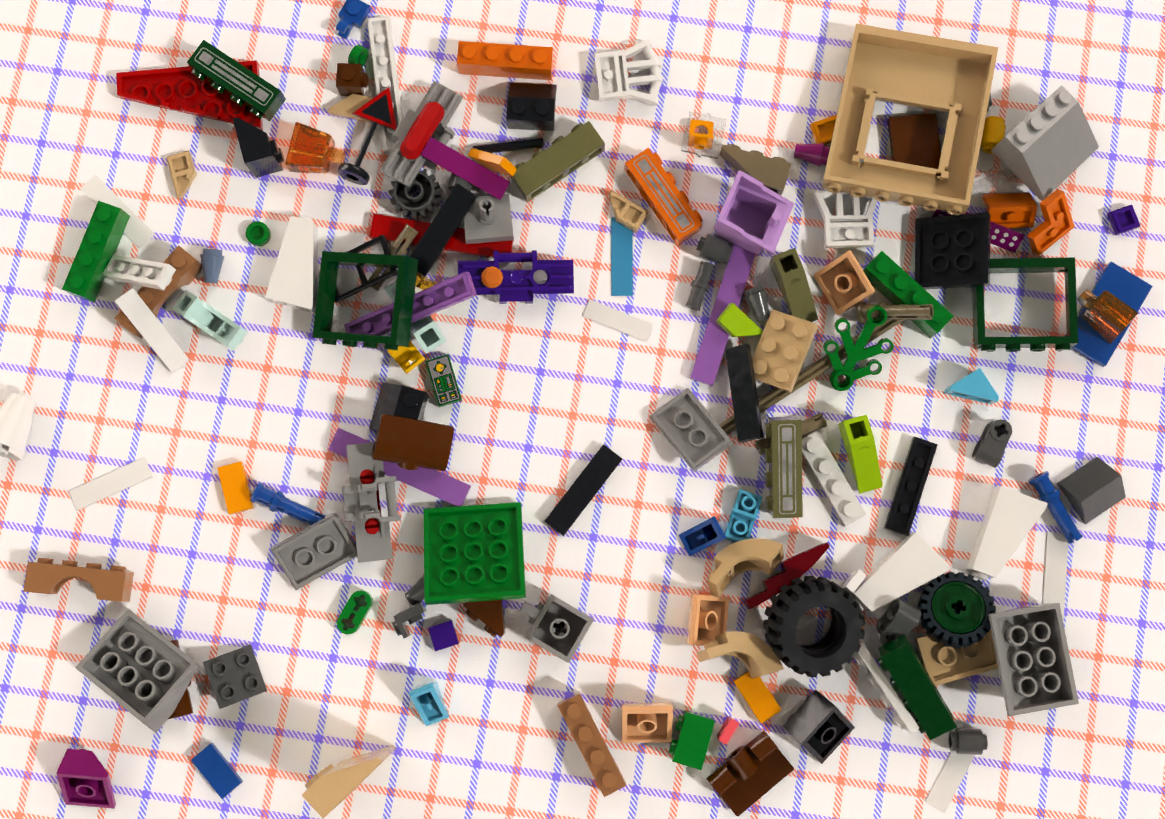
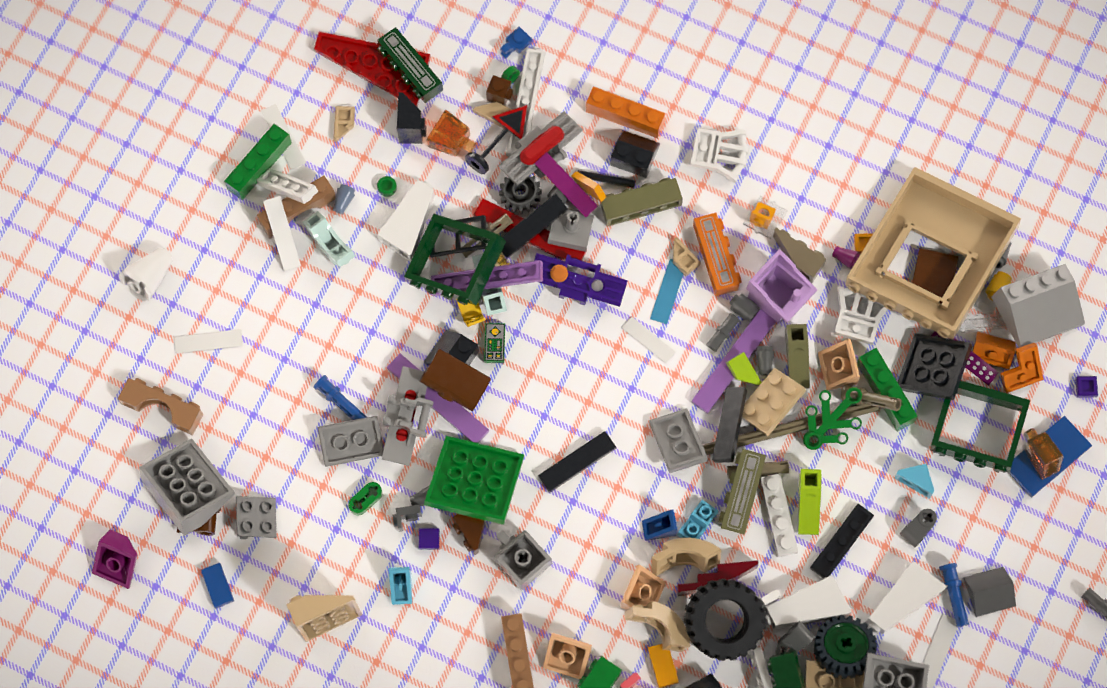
camera: 20 degrees right, 10 degrees down
light orange tile [217,461,254,515] -> none

